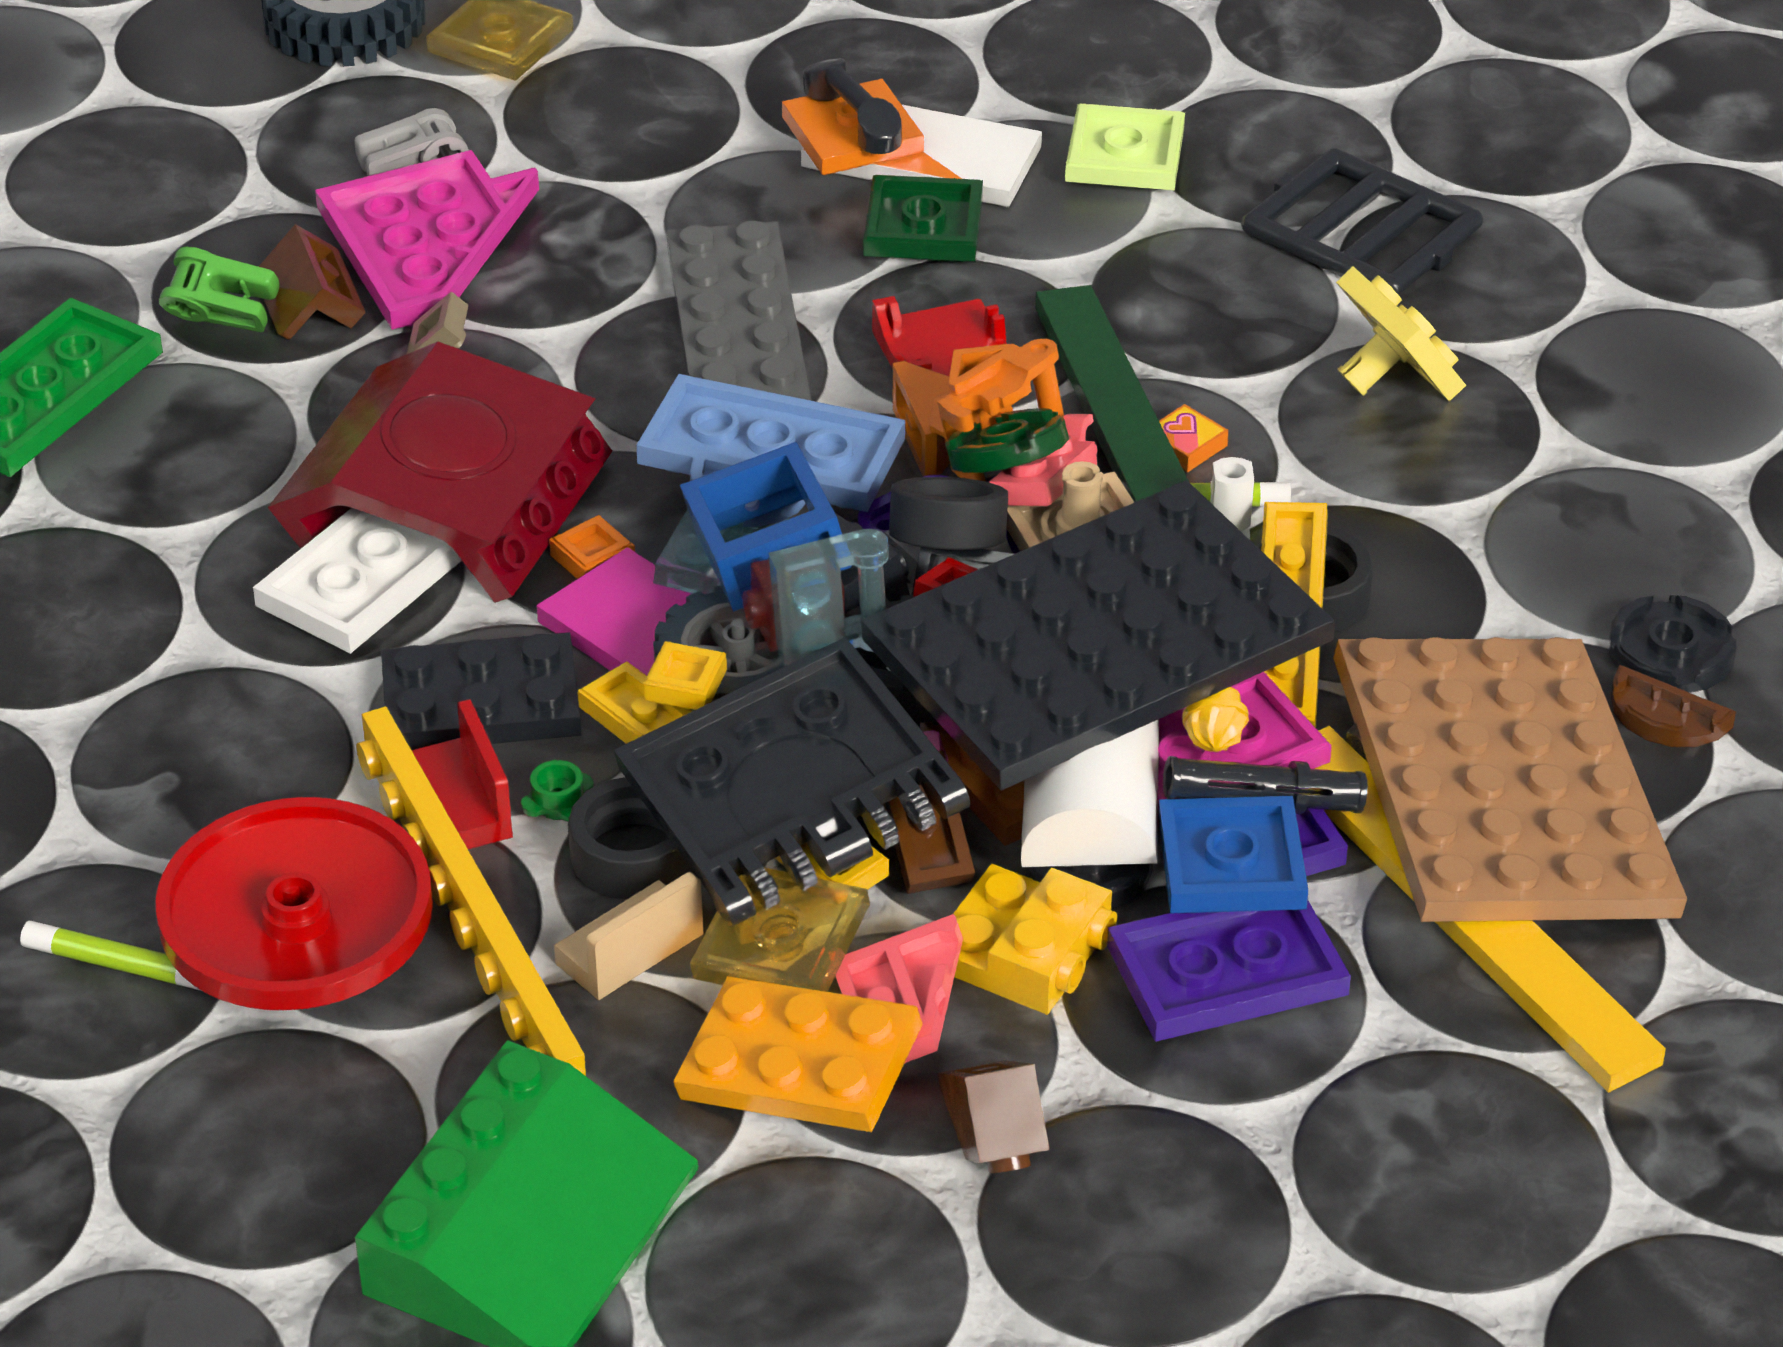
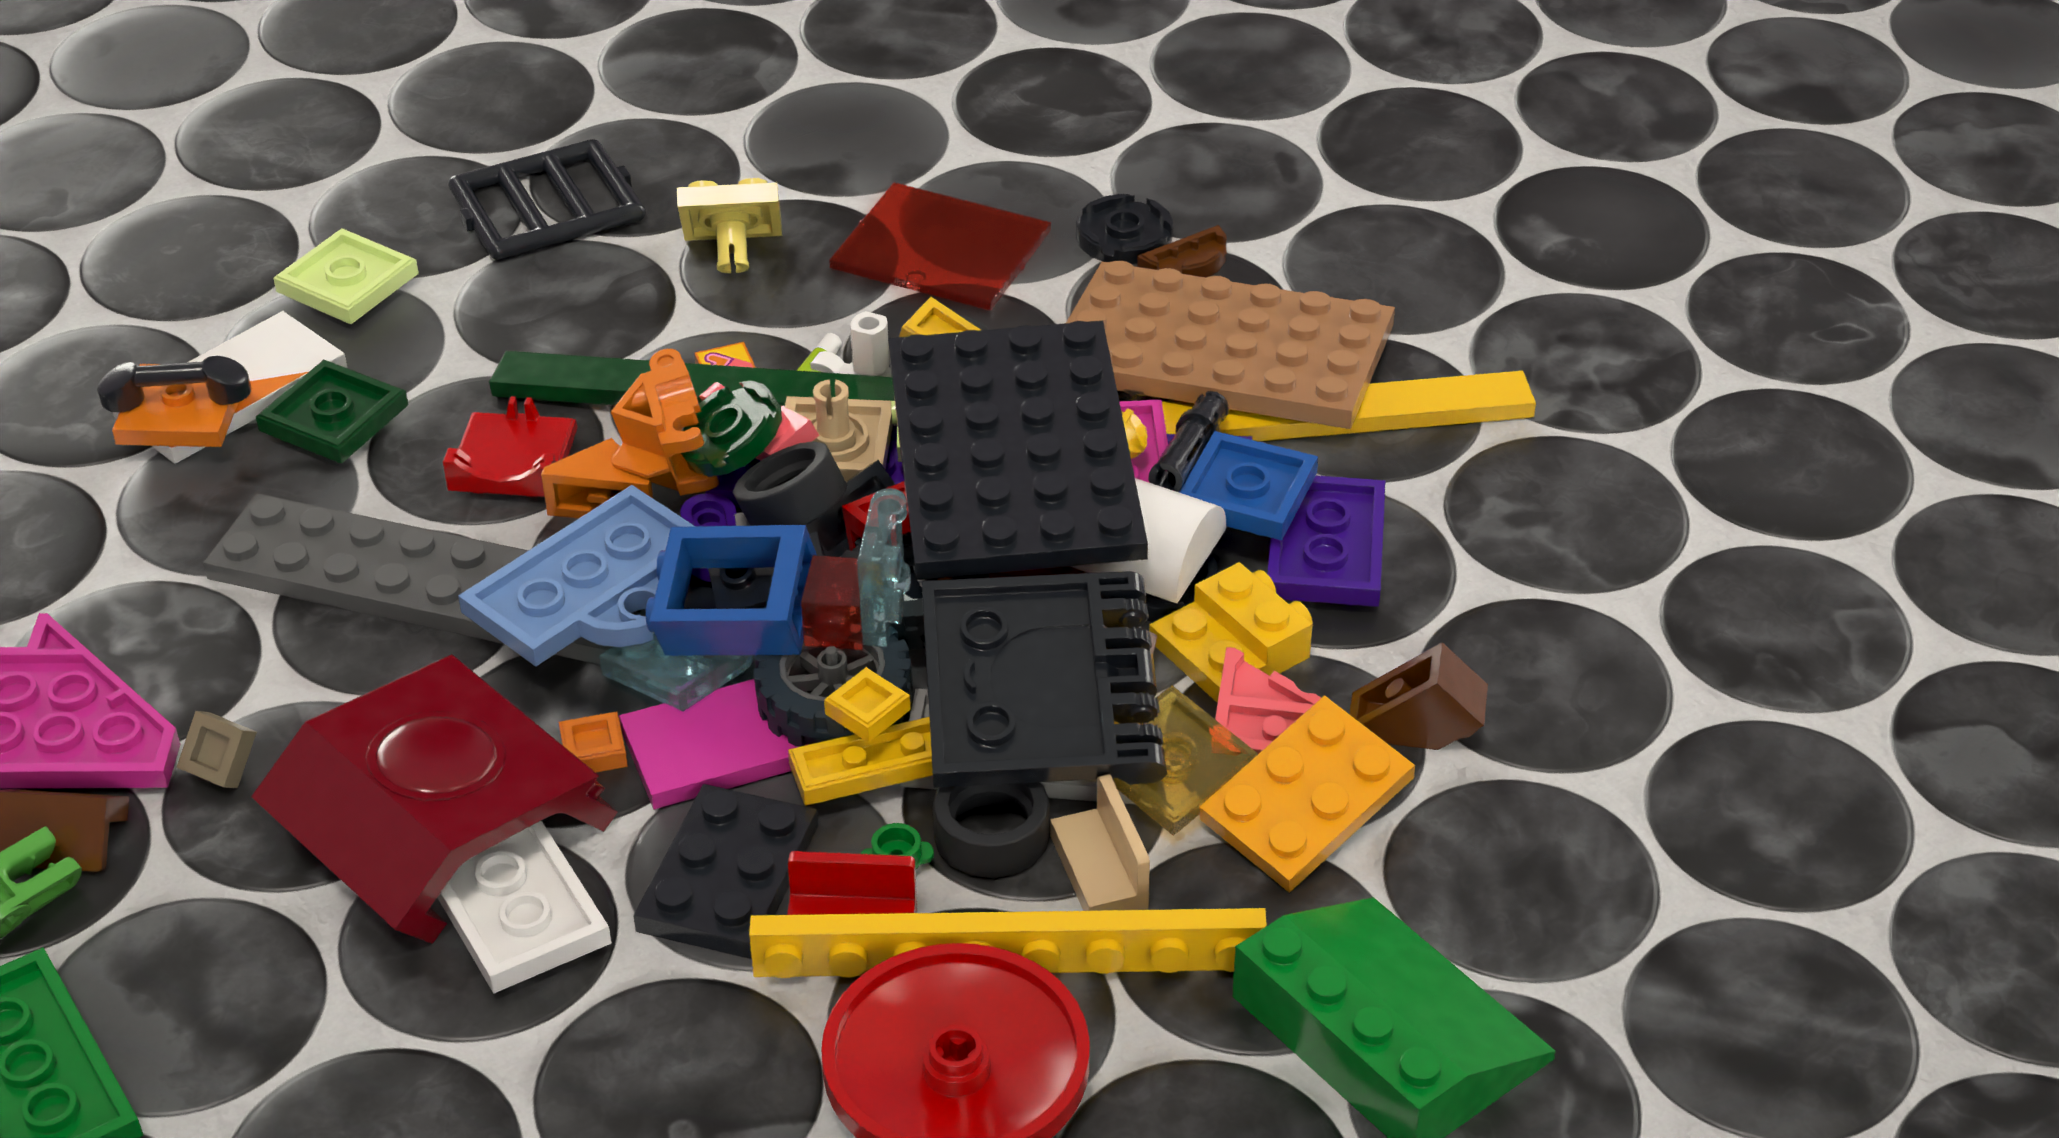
camera: 65 degrees left, 0 degrees up
none -> clear red piece [829,182,1051,311]

